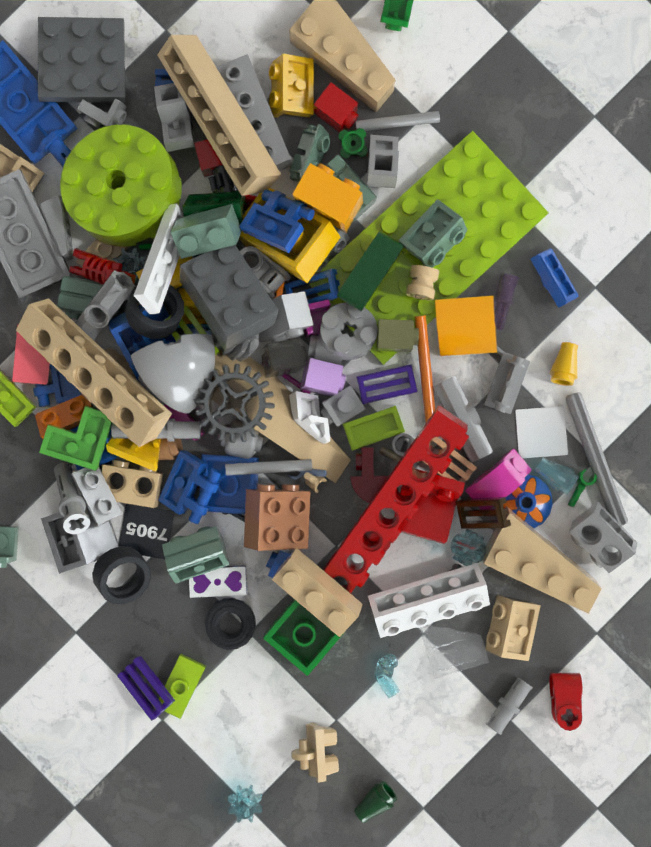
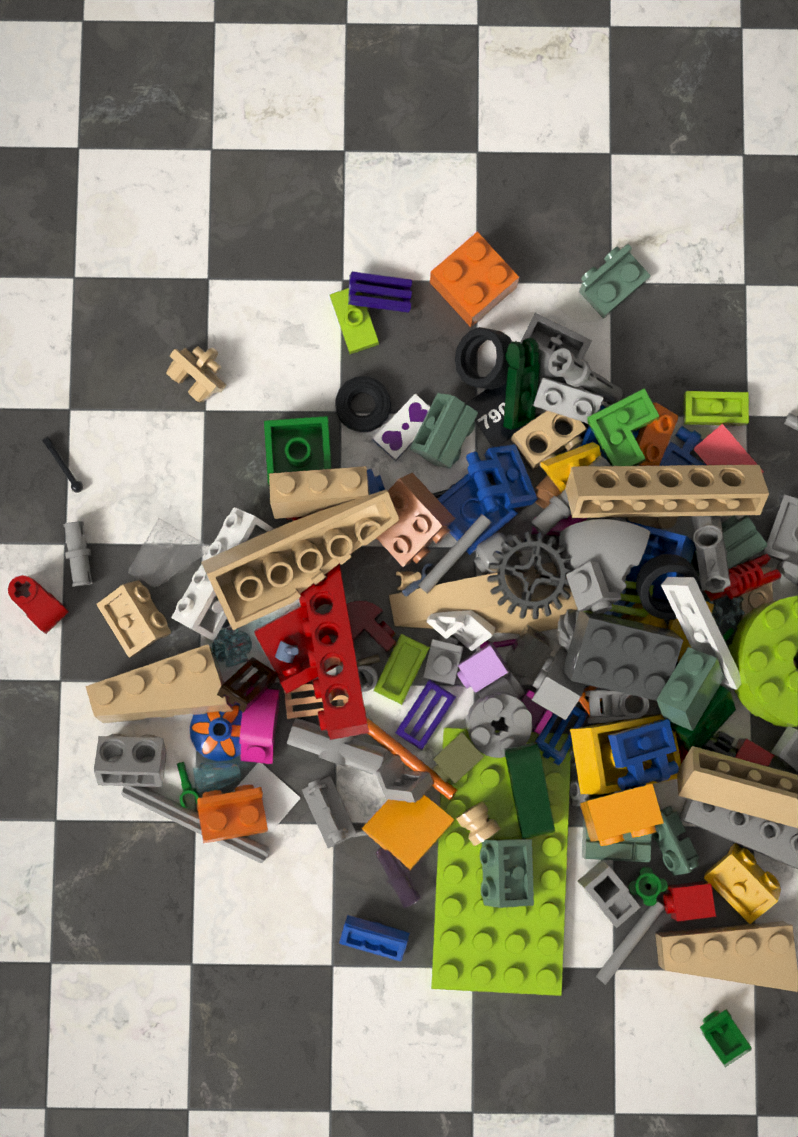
camera: 140 degrees right, 5 degrees down
clear light blue gear [228,785,262,823] -> none
dark green cone [354,781,397,823] -> none
clear light blue arm [375,654,400,698] -> none
yellow cone [549,342,578,386] -> none
none -> black hinge [42,436,83,493]
none -> orange bracket [197,785,268,844]
none -> tan wedge [201,490,399,630]
none -> sand blue hand [275,641,299,663]
none -> light grey bracket [376,755,434,803]
none -> orange brick [430,231,519,327]
none -> dark green hinge [503,338,540,430]
none -> light grey bracket [566,561,621,615]

